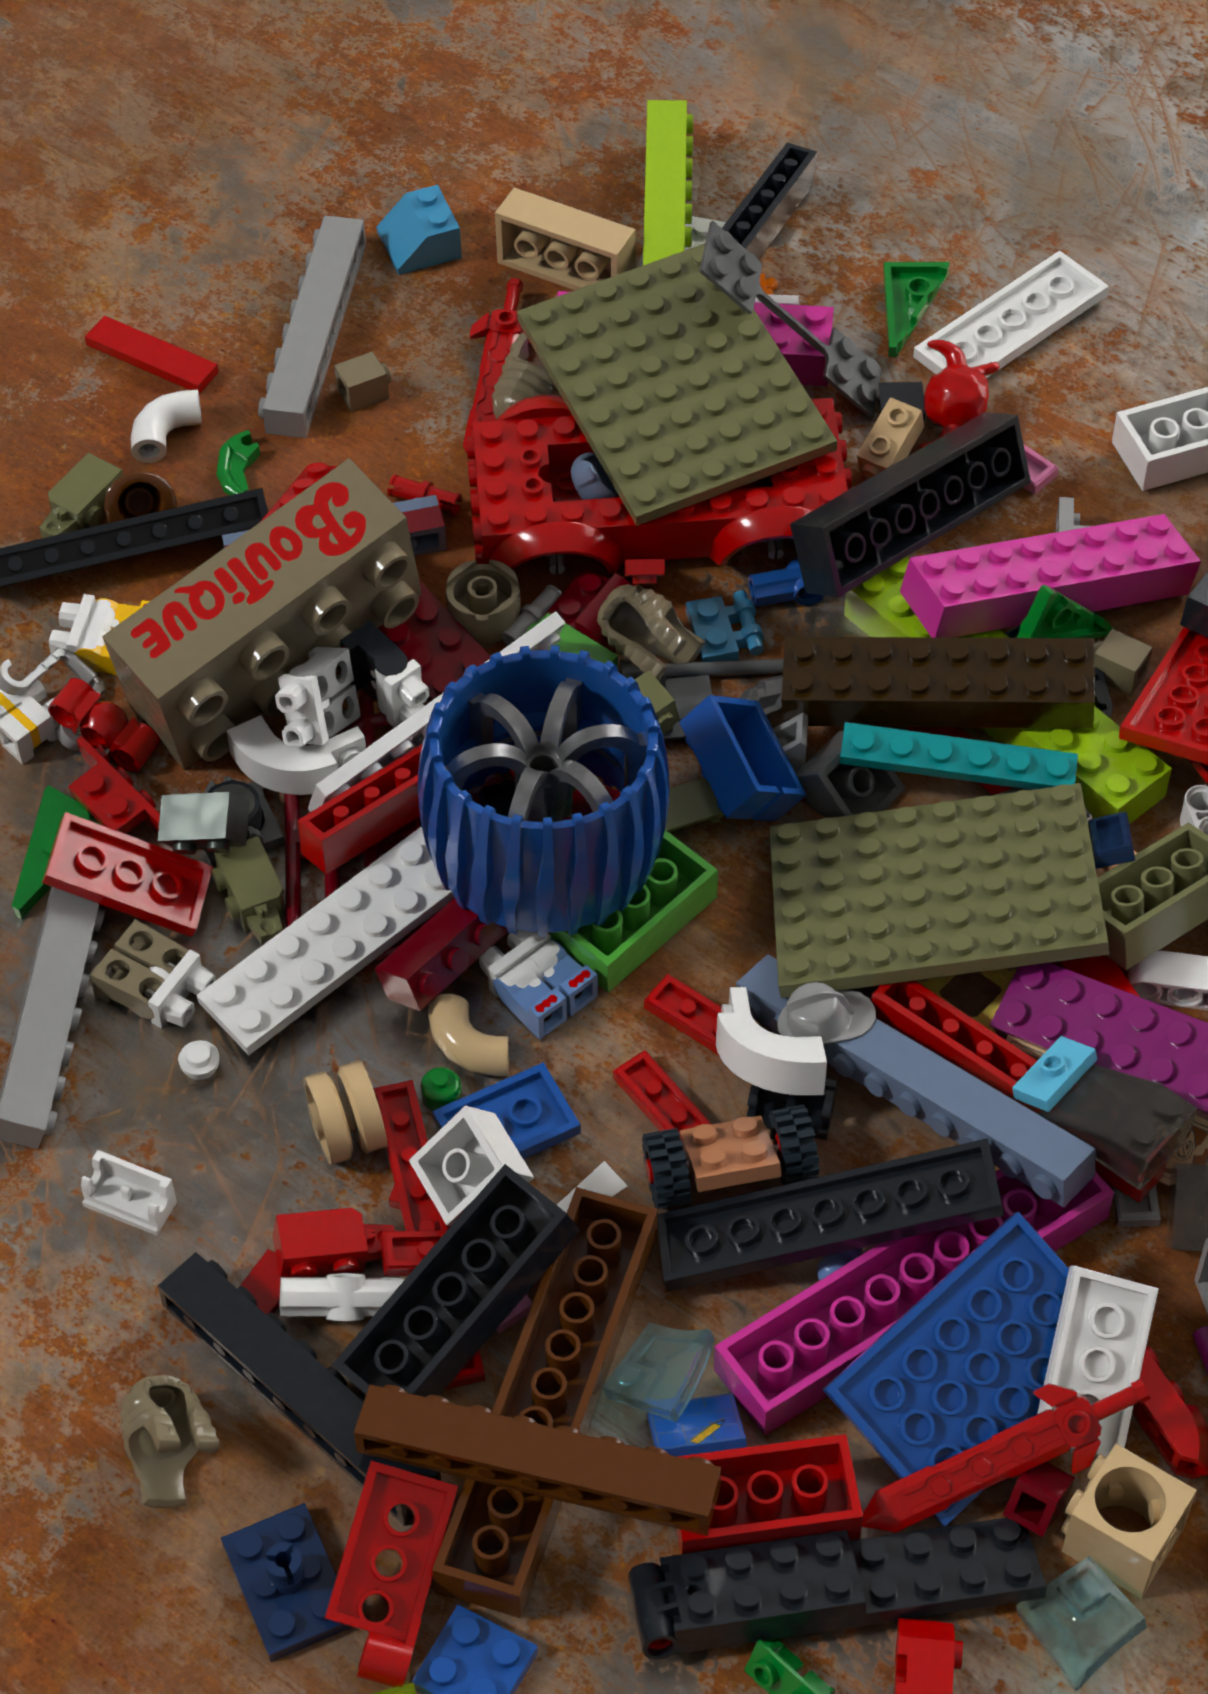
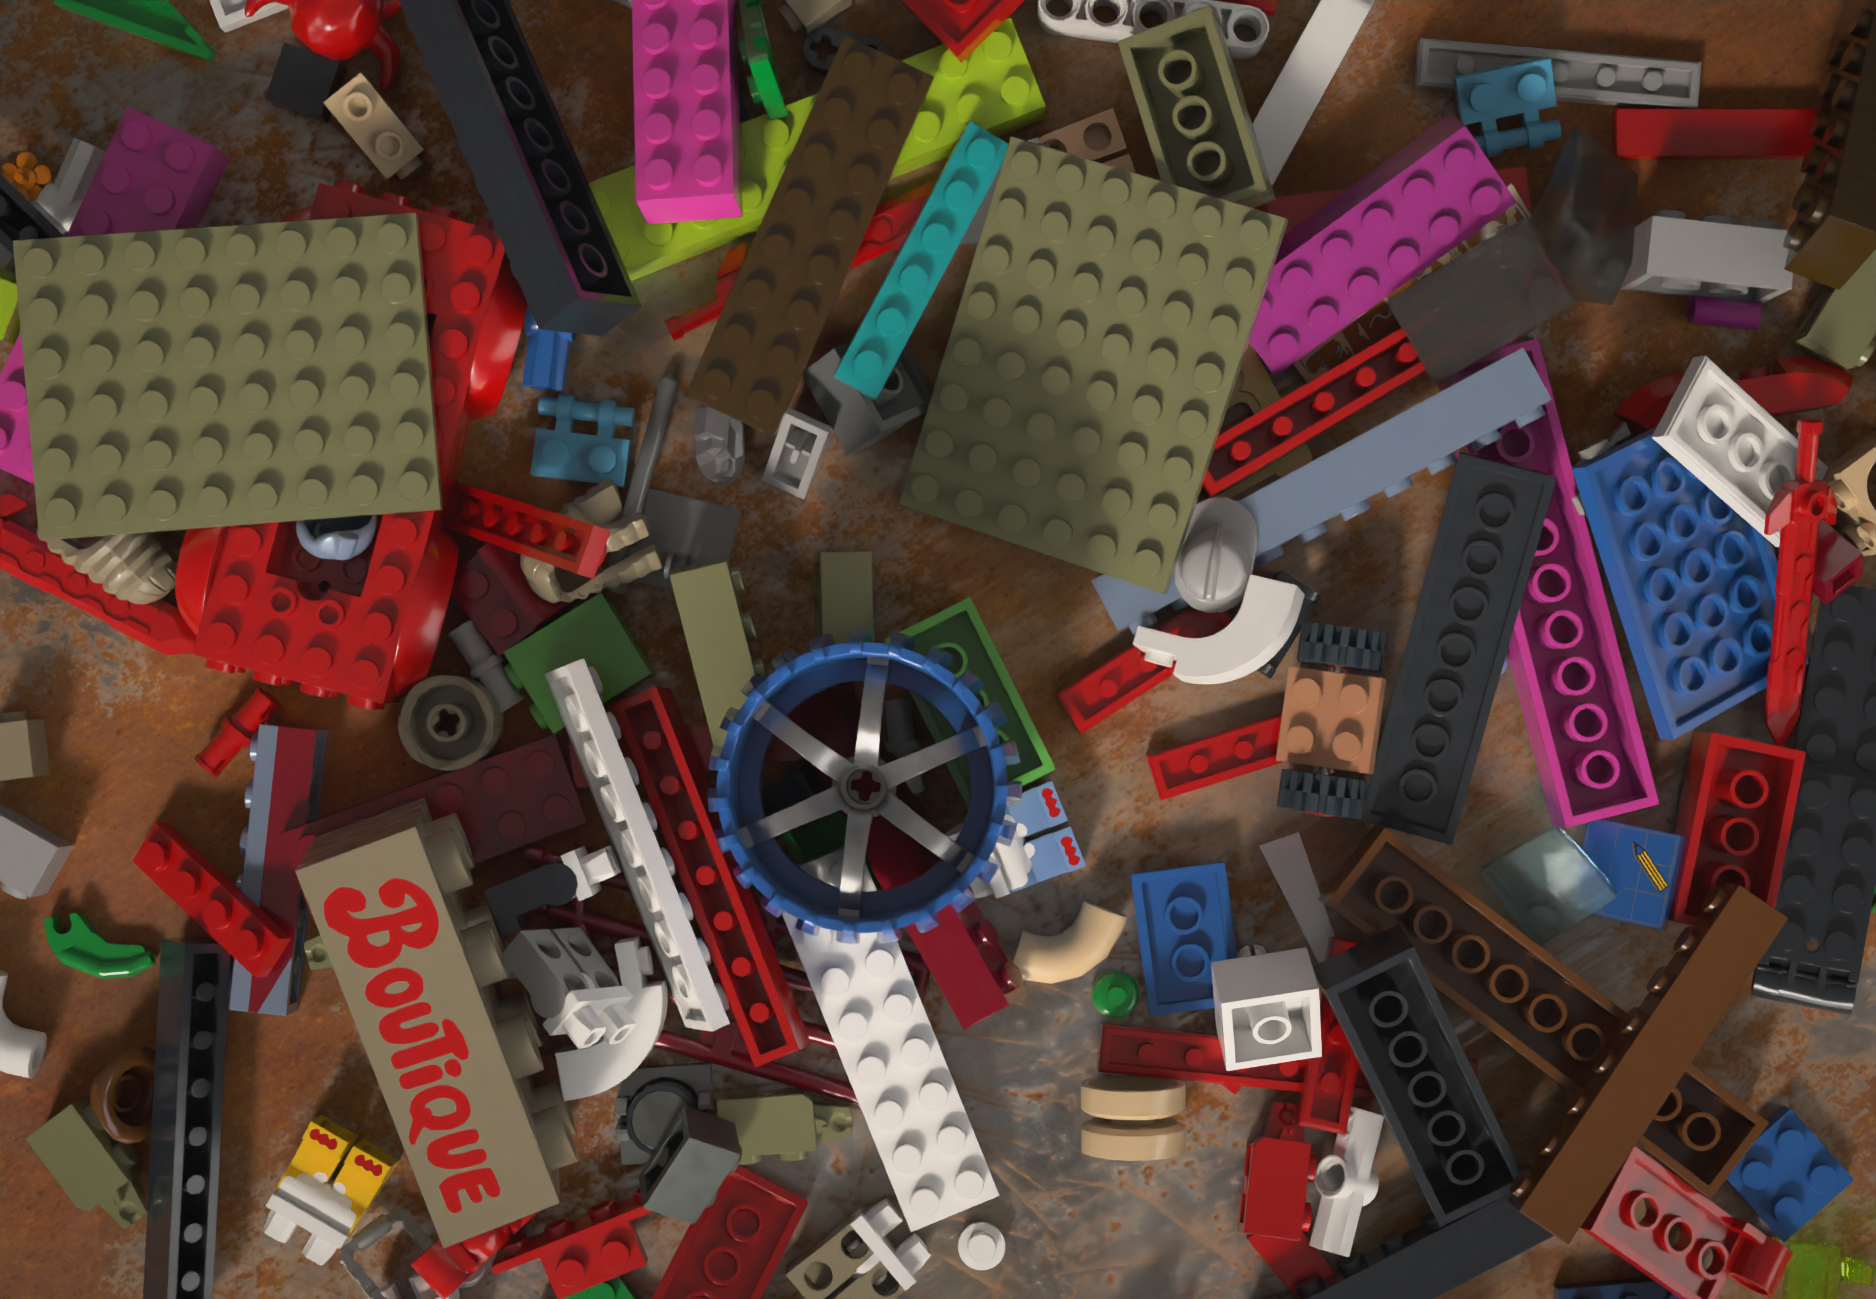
camera: 65 degrees left, 35 degrees up
blue piece [679,695,806,822] -> none
dark grey hinge [699,221,882,419] -> none
medium azure plate [1012,1036,1098,1112] -> none
dark blue tile [1088,812,1135,869] -> none

